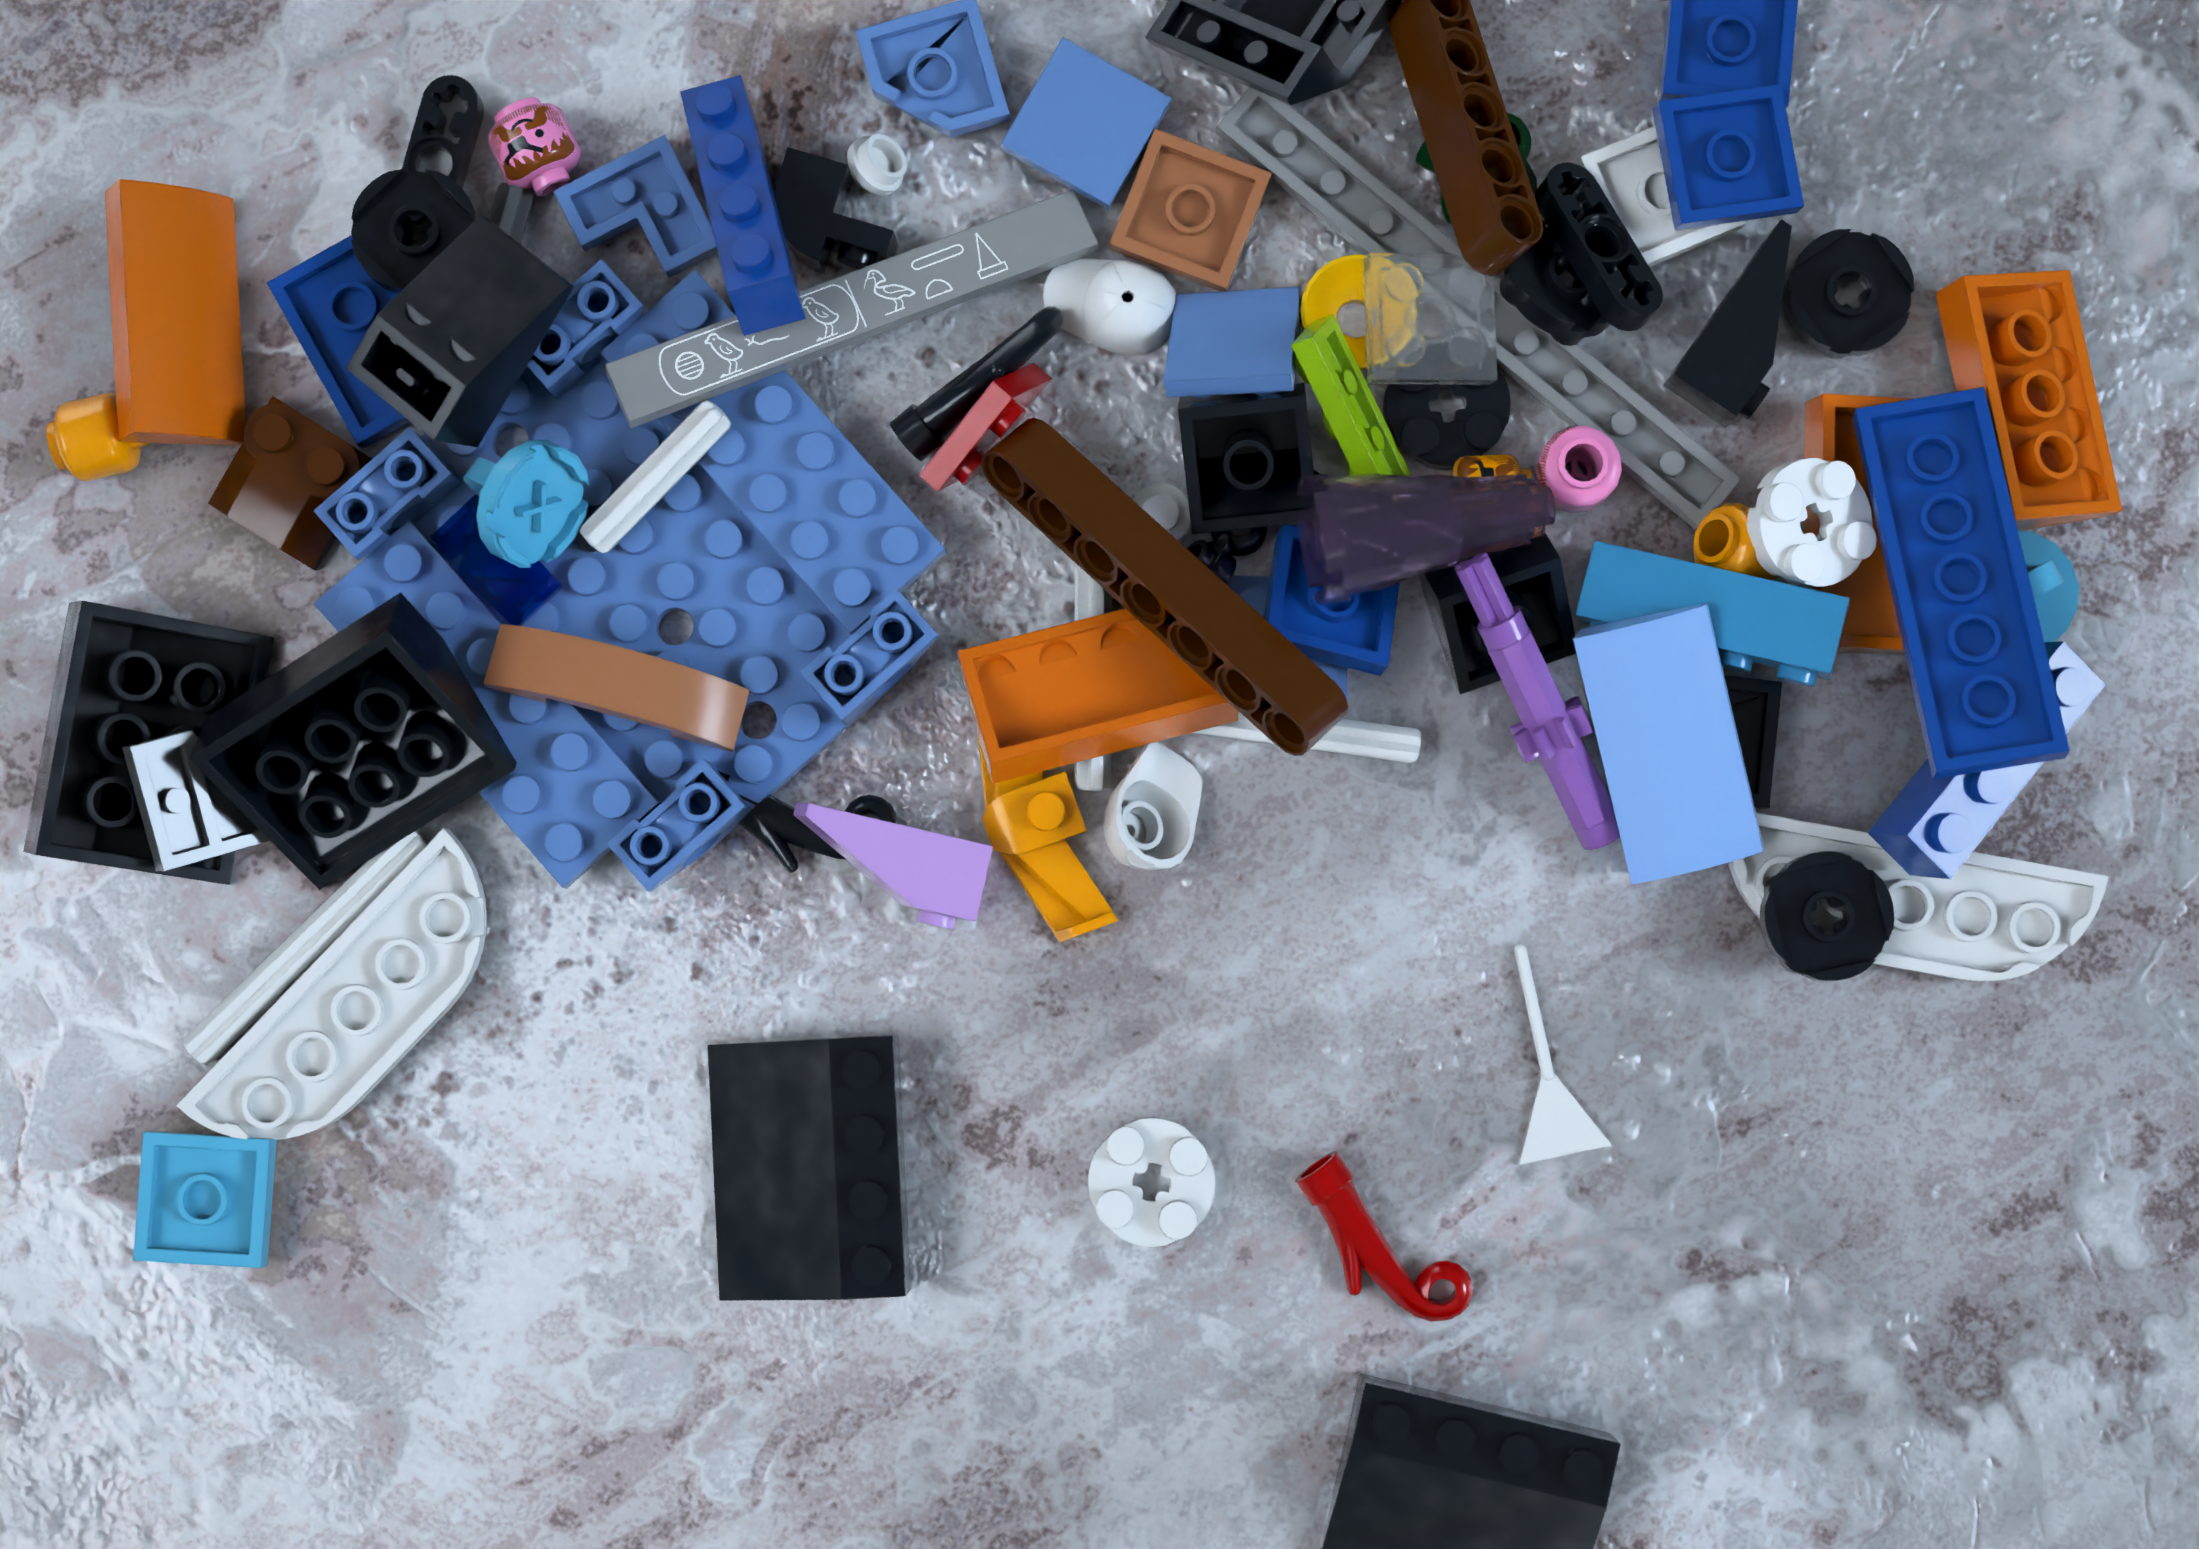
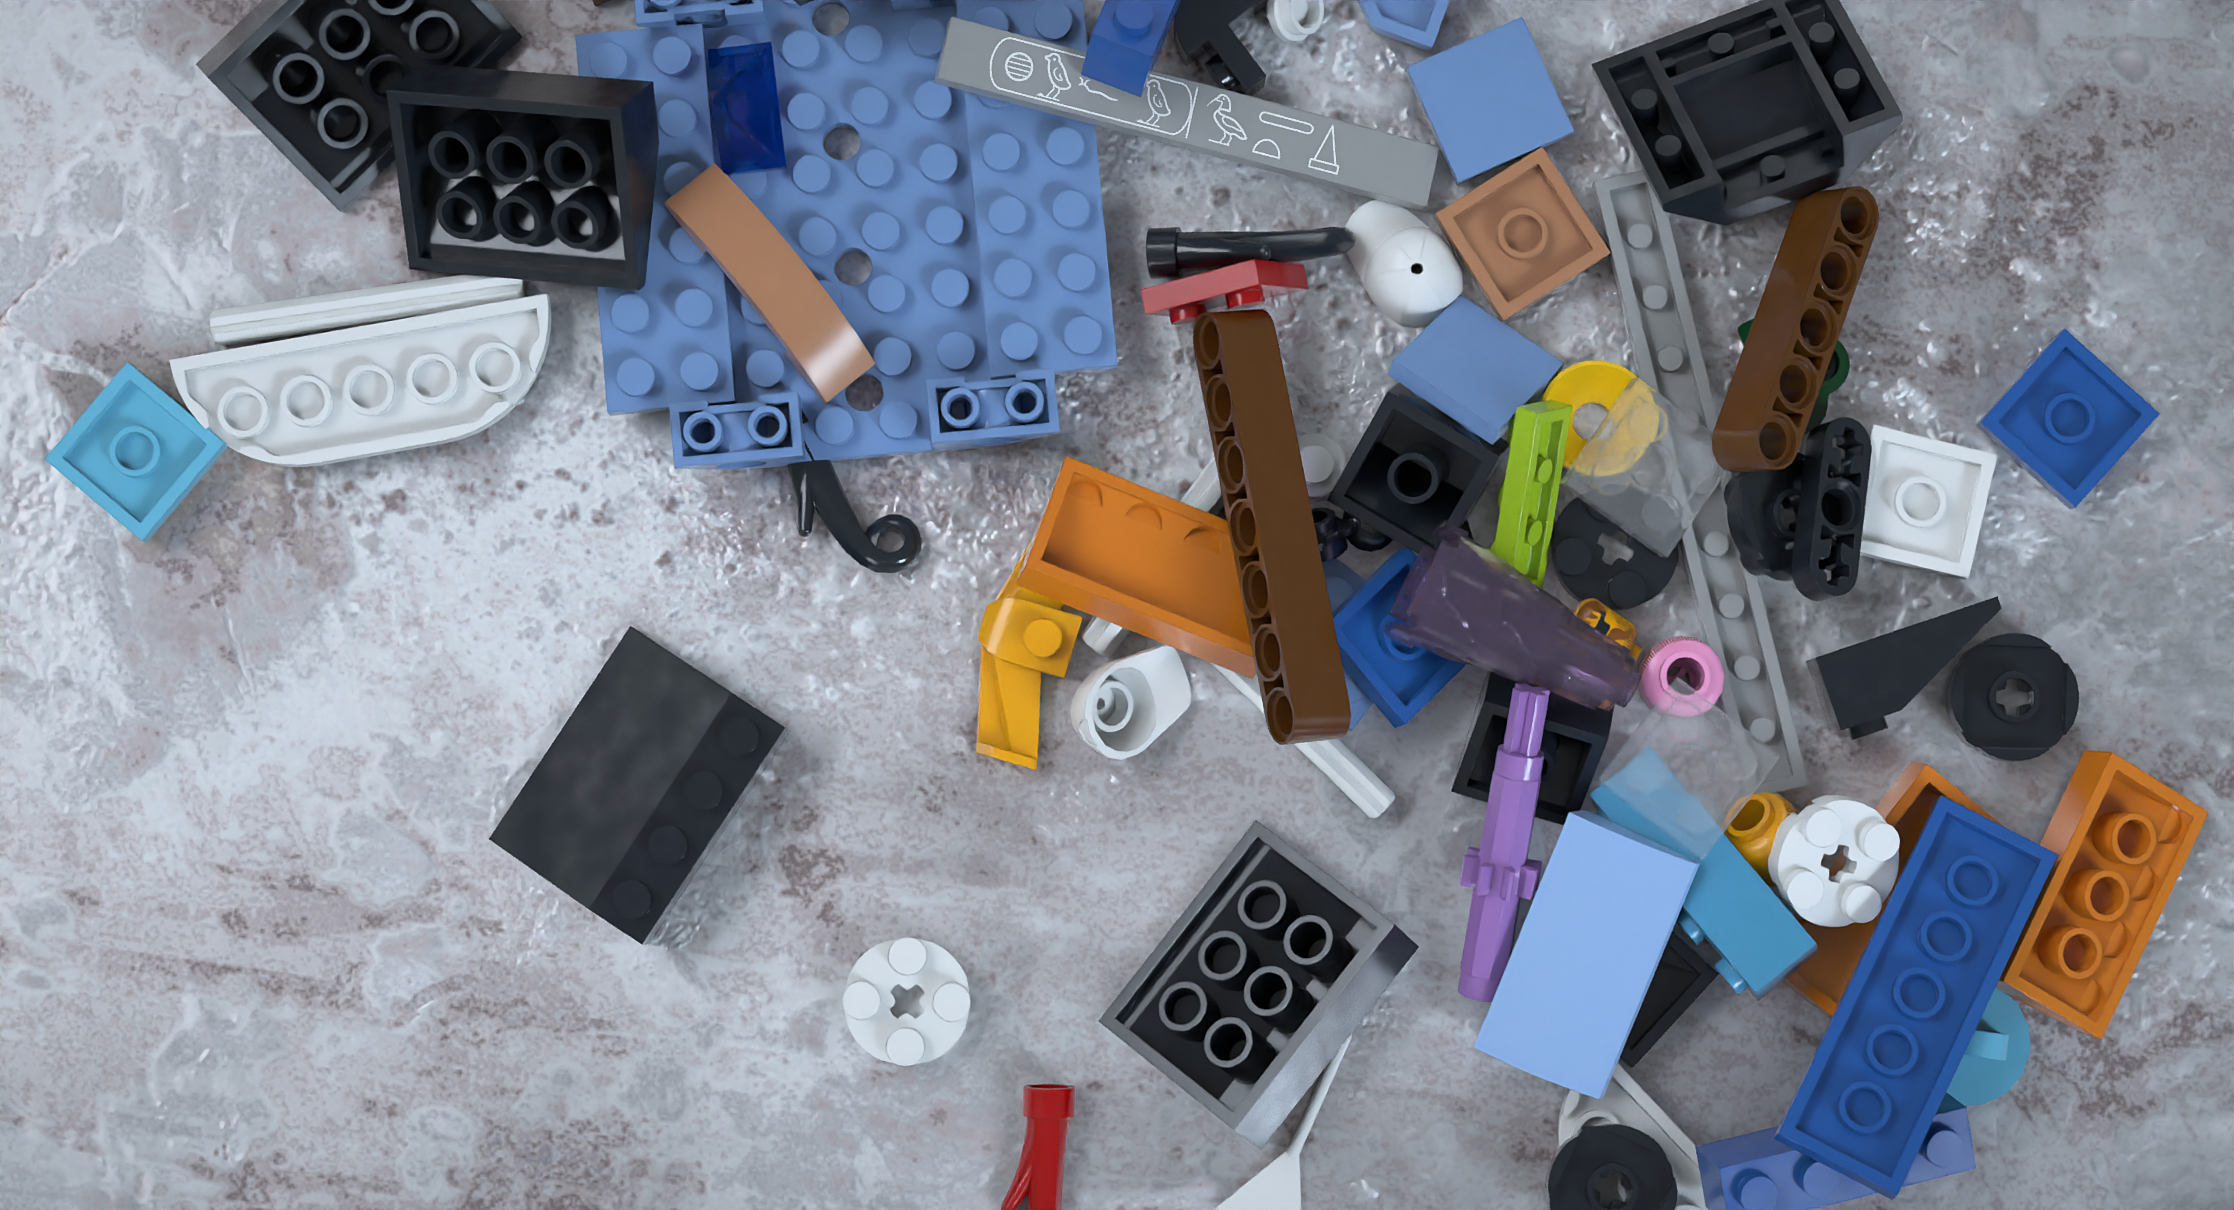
camera: 25 degrees right, 0 degrees up
wing [122,730,270,871] -> none
medium azure tile [463,440,589,568] -> none
white axle [580,400,731,554] -> none
lavender slope [793,802,993,930] -> none
blue plate [1652,84,1804,231] -> none
none -> black slope [1099,820,1419,1150]
none -> clear plate [1596,677,1781,860]

